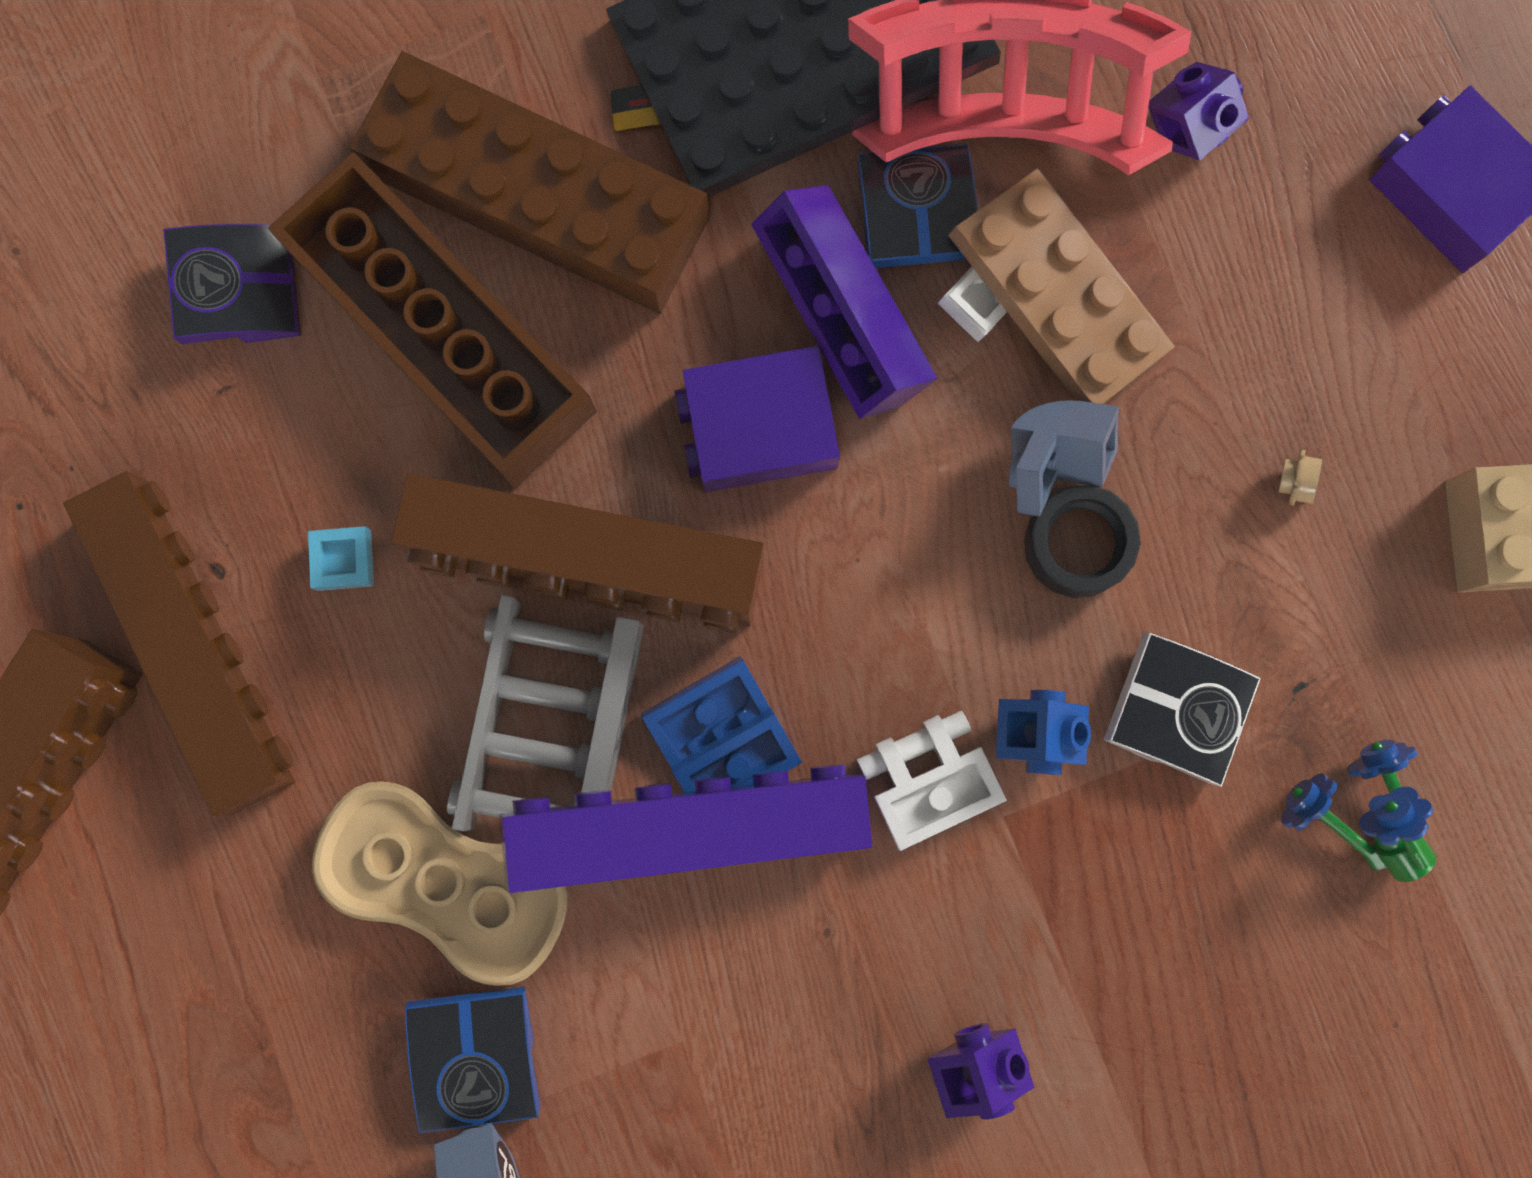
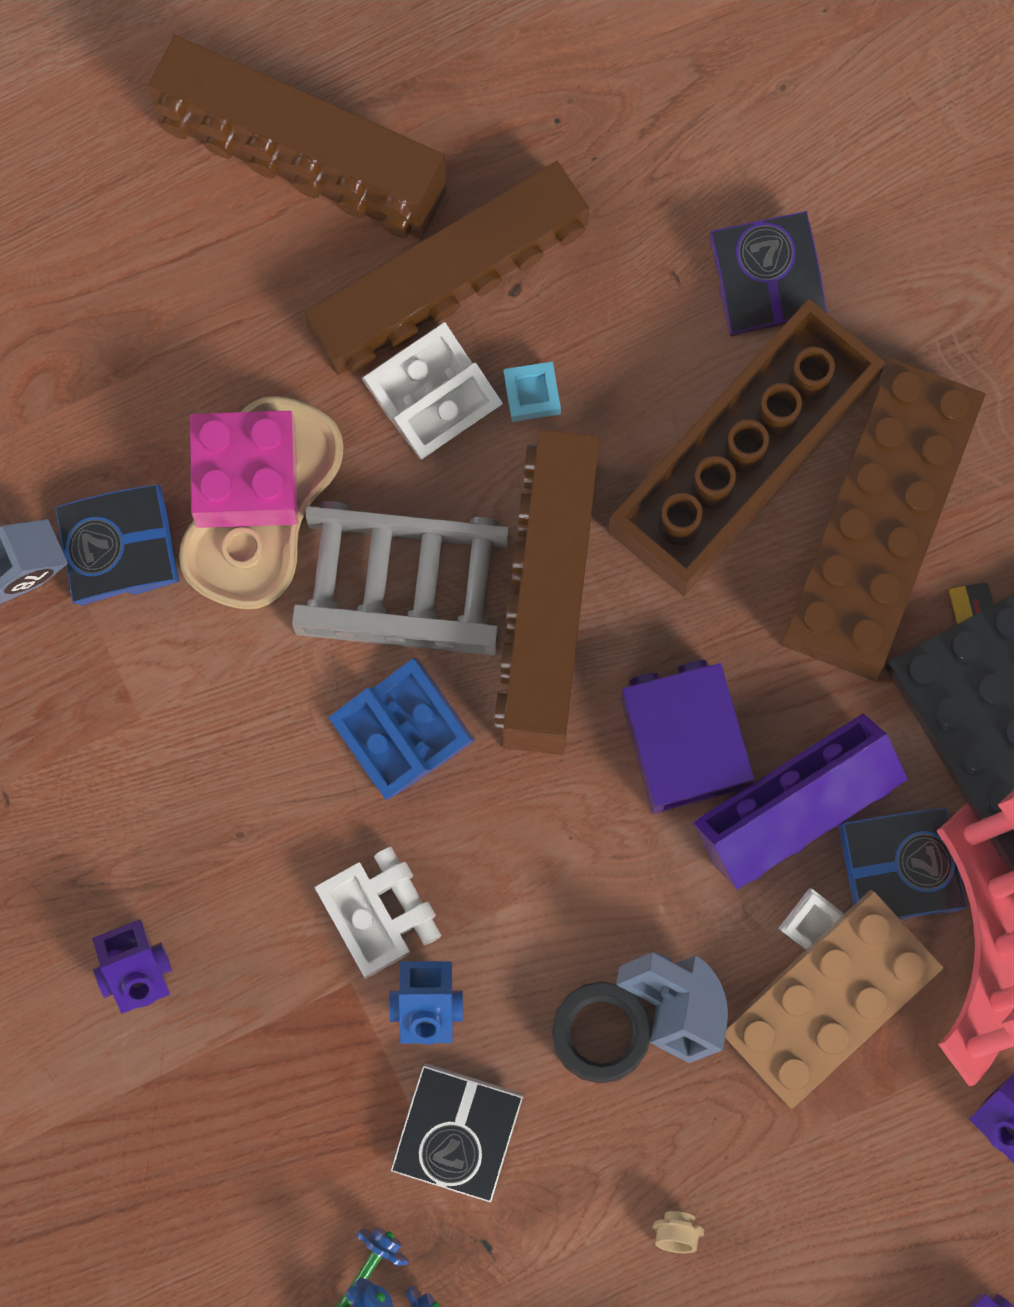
camera: 85 degrees right, 5 degrees down
dark purple brick [499,764,872,893] -> none
none -> dark pink brick [190,411,298,528]
none -> white slope [361,322,503,460]

